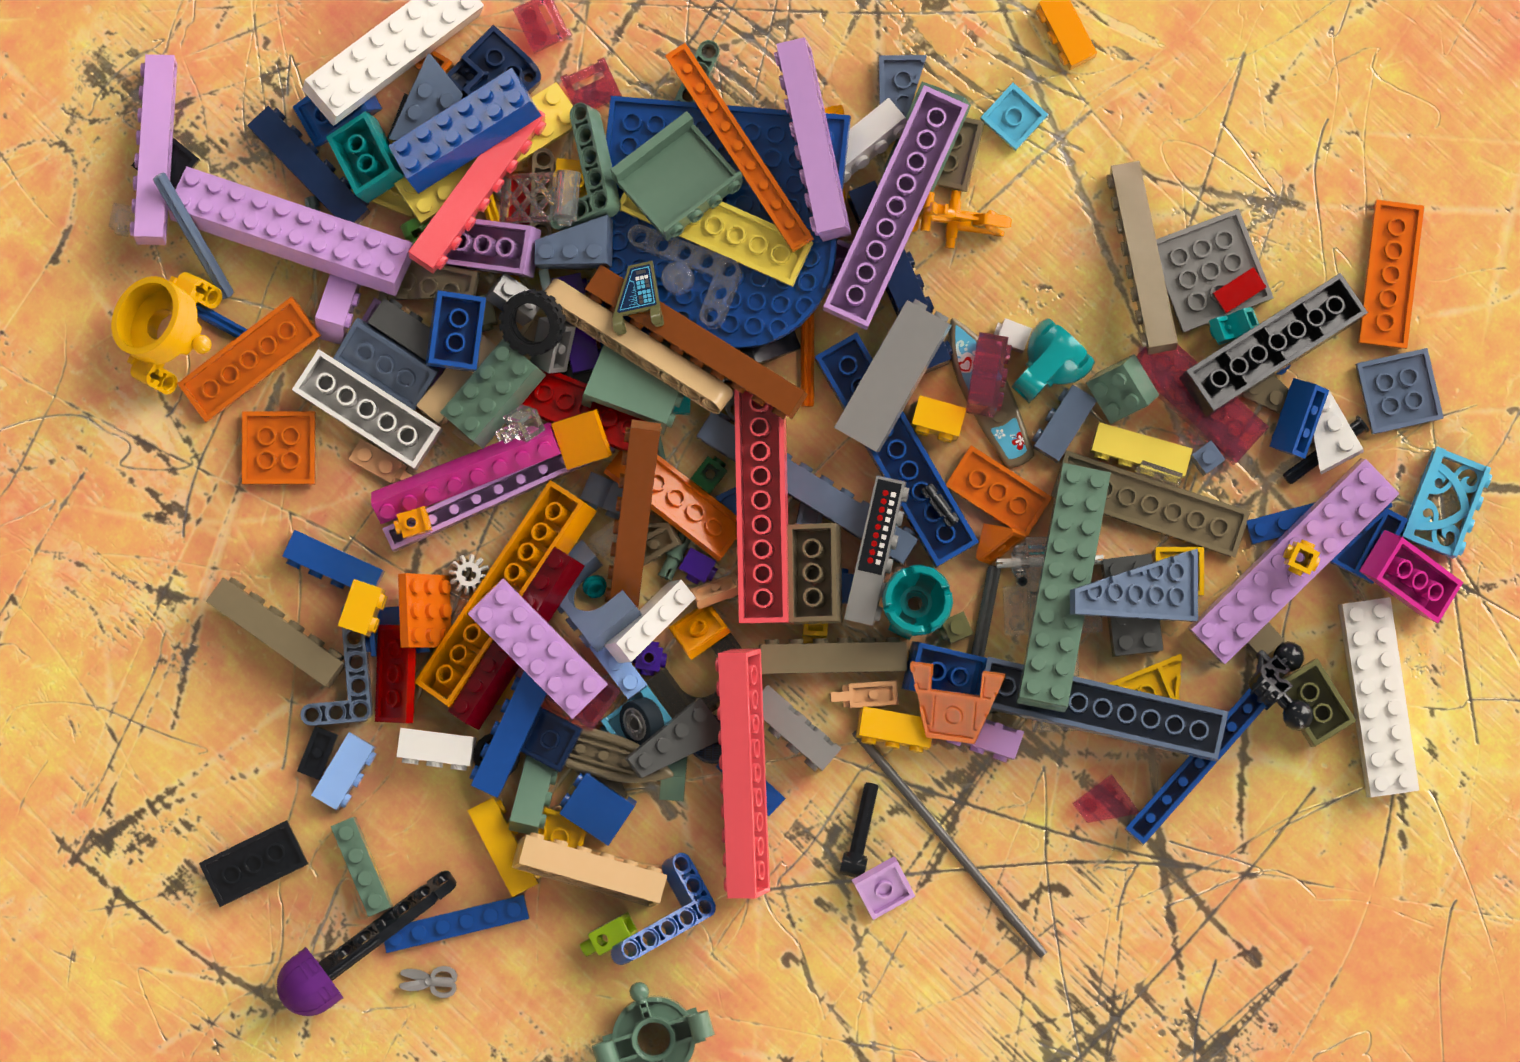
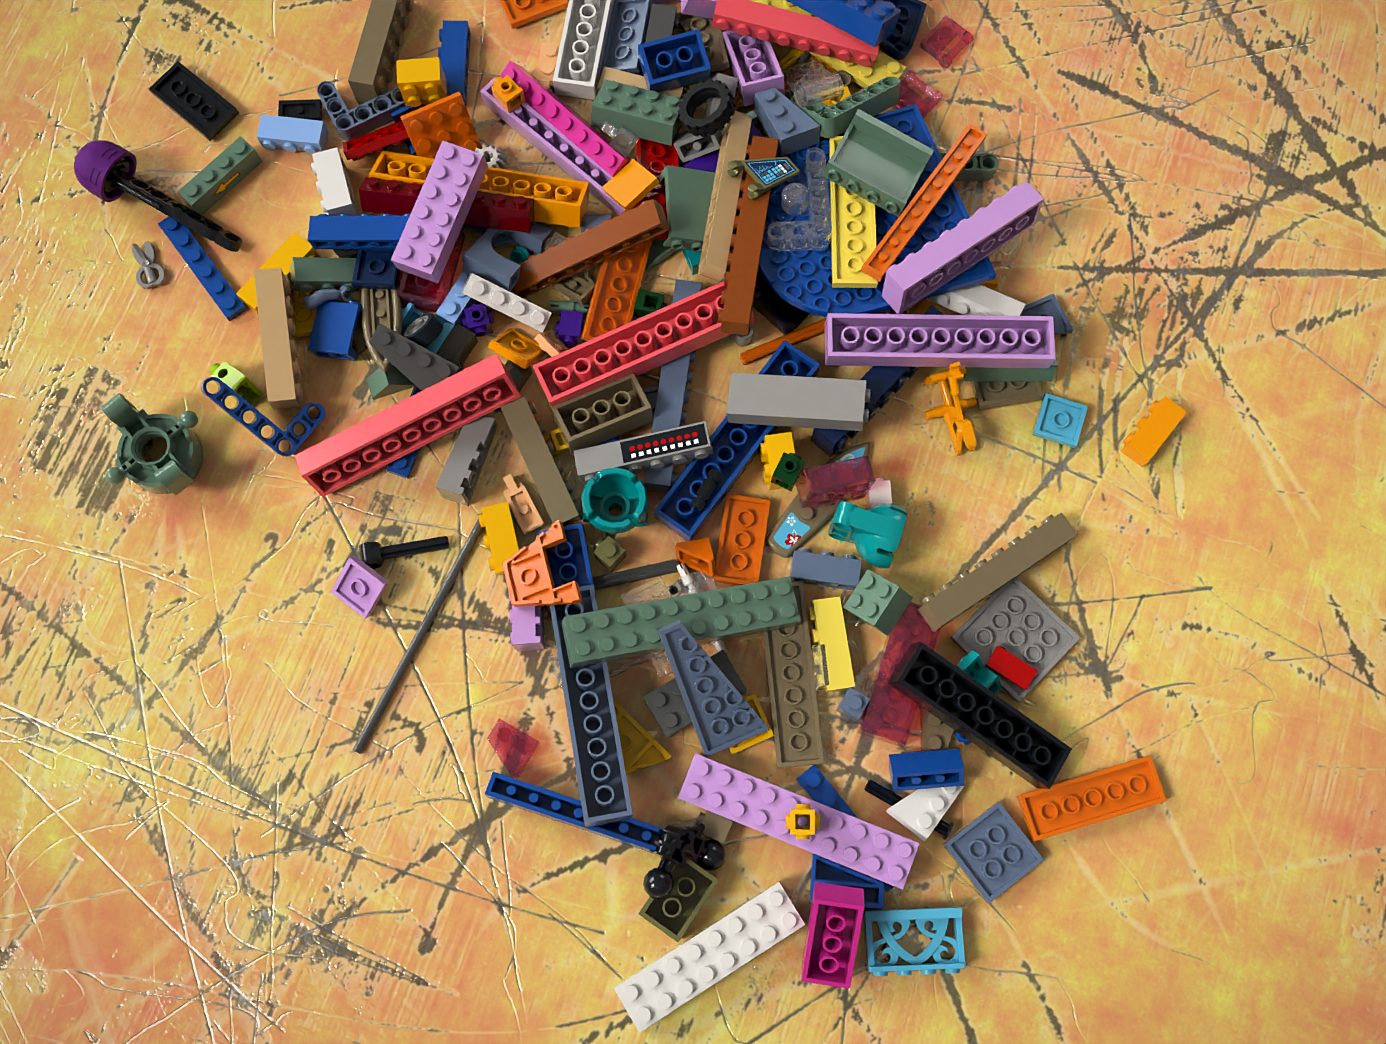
camera: 70 degrees right, 10 degrees down
none -> sand blue arm [302,285,353,310]
none -> dark green brick [771,452,805,491]

